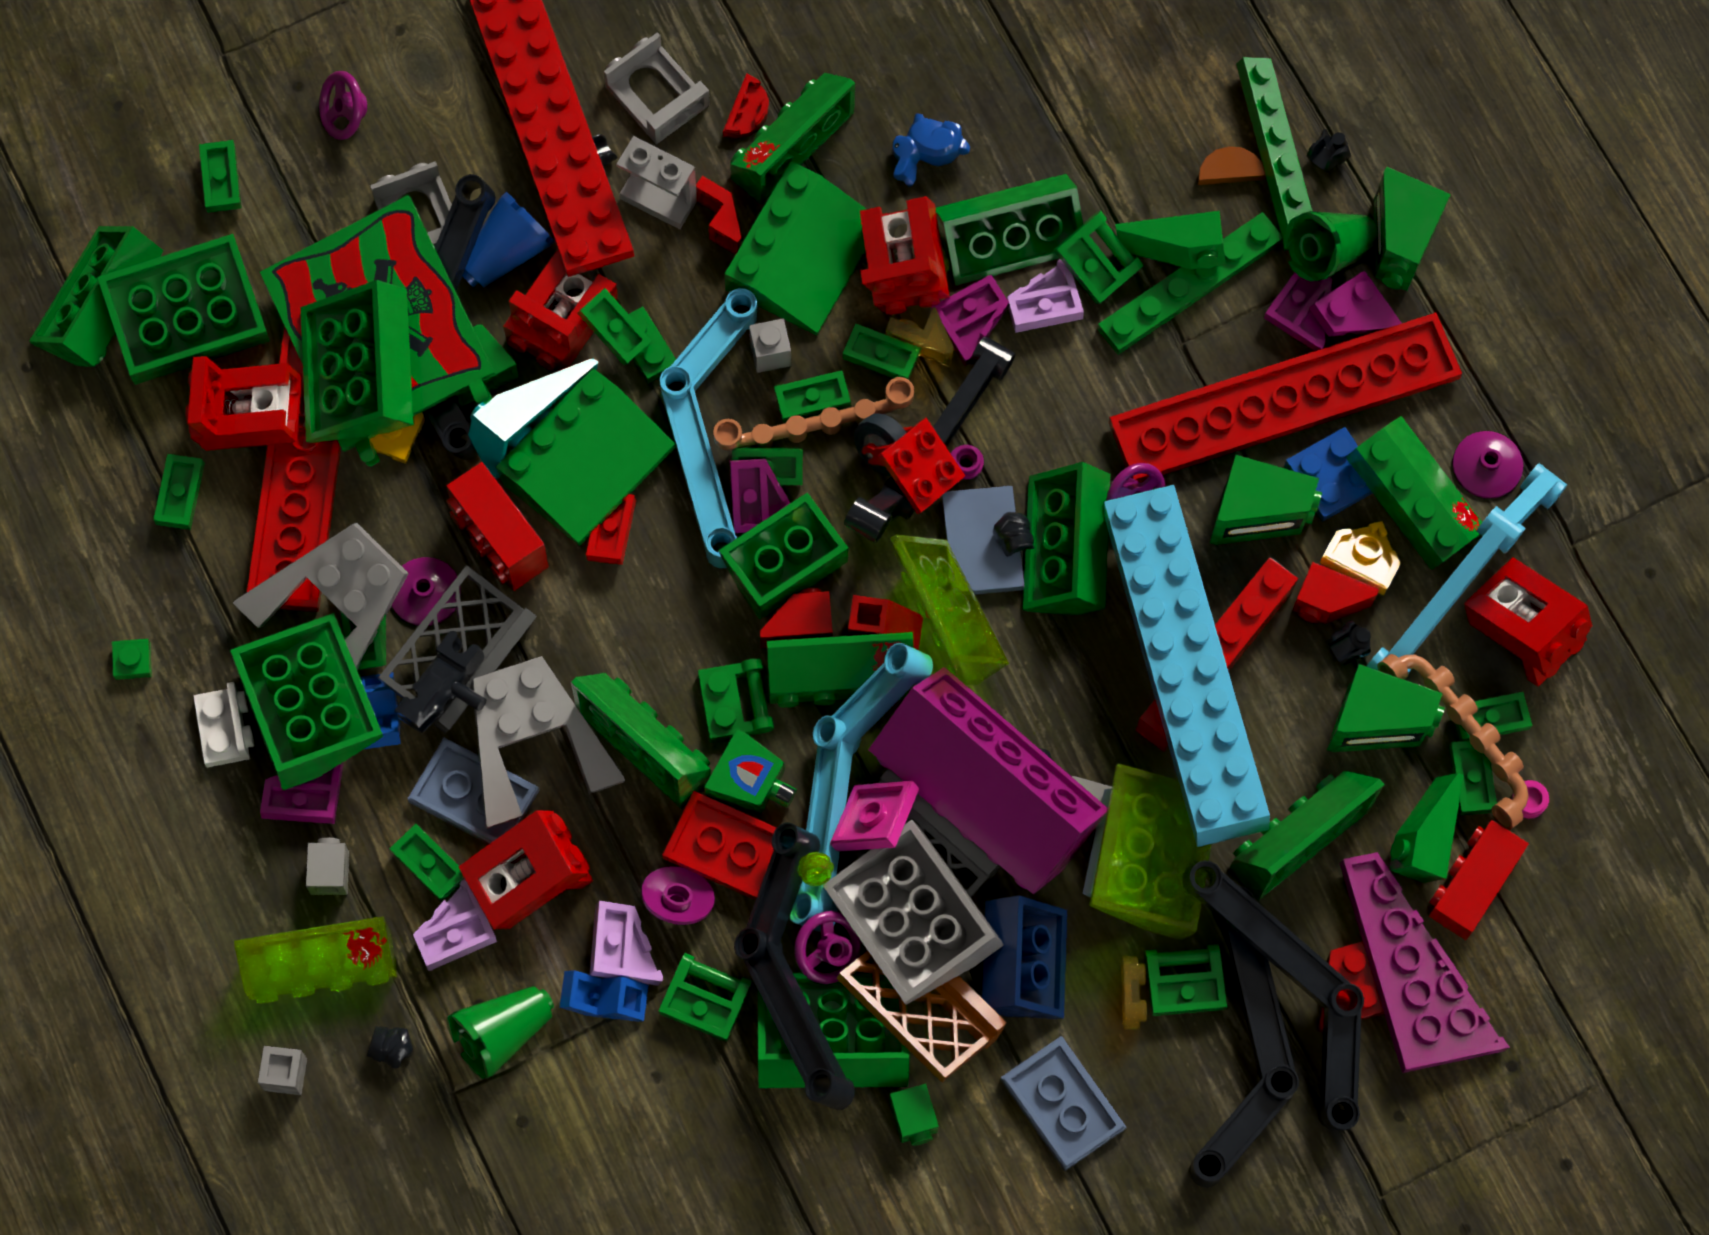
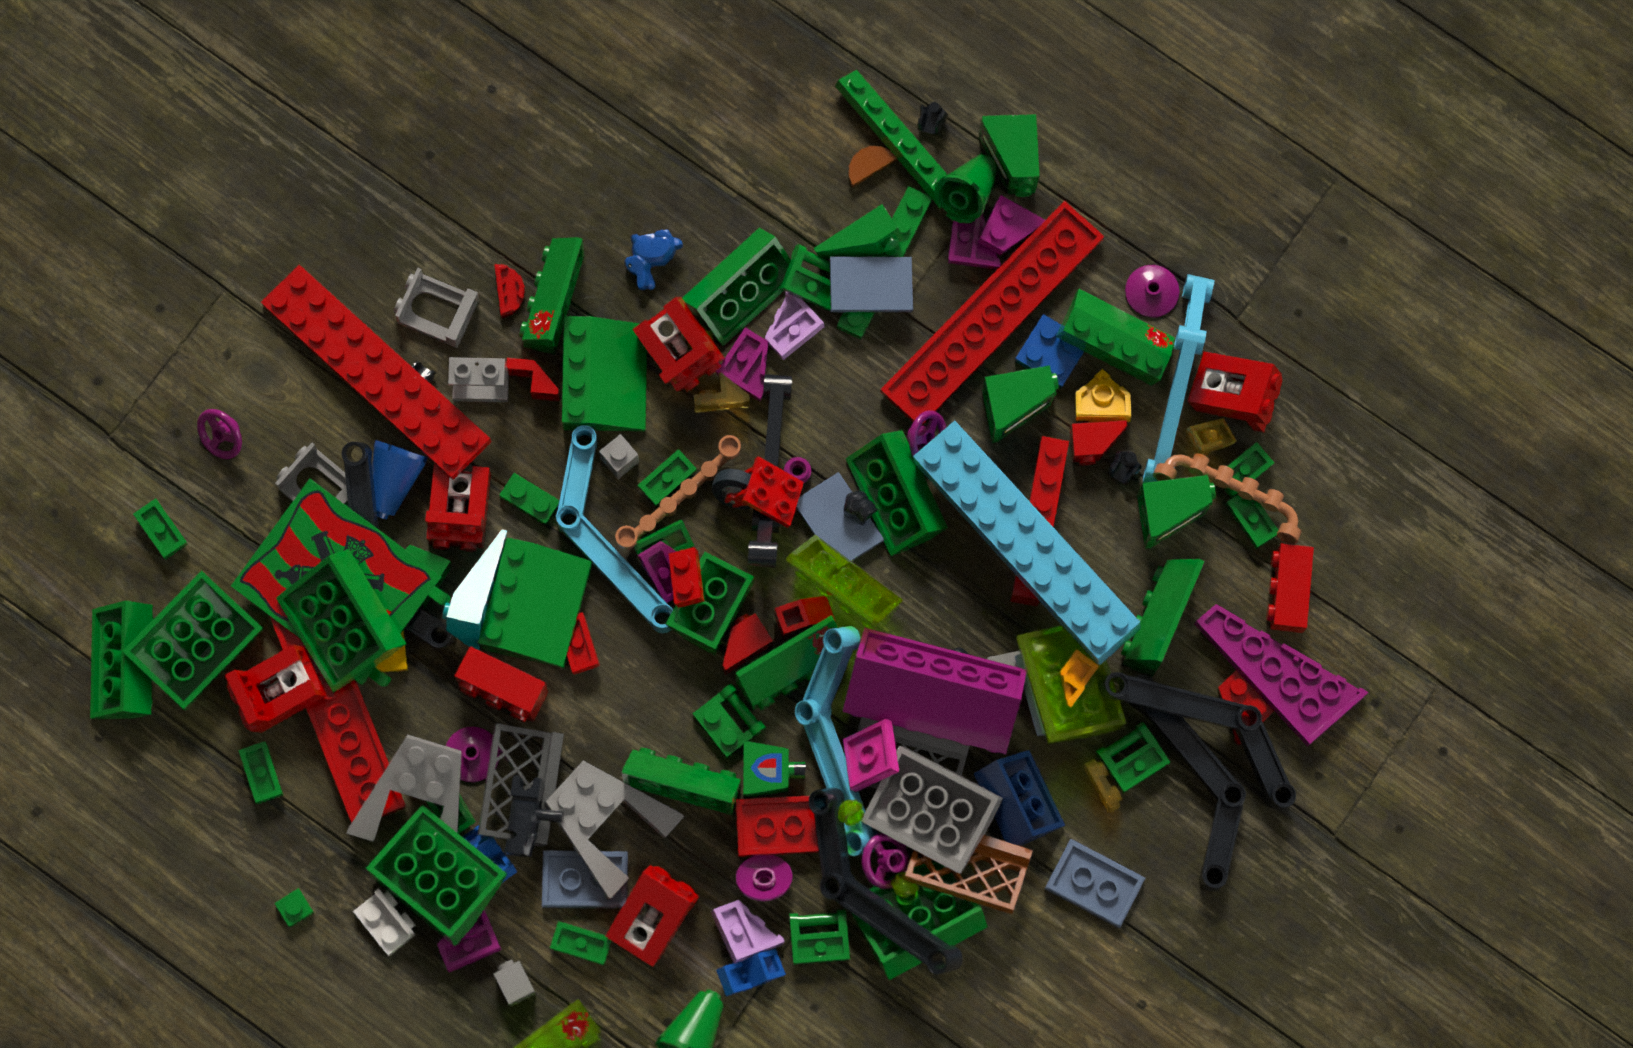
camera: 30 degrees left, 5 degrees up
lavender wing [413,878,497,971] -> none
green plate [577,288,652,366] -> none
green plate [842,324,921,380] -> none
green brick [889,1084,939,1146] -> none
green slope [1389,773,1464,883] -> none
dark pink tile [1511,780,1549,819] -> none
none -> red plate [669,547,704,608]
none -> sand blue tile [830,257,913,312]
none -> clear neon green plate [891,872,918,897]
none -> light orange slope [1060,649,1099,707]
none -> clear yellow slope [1186,418,1236,456]

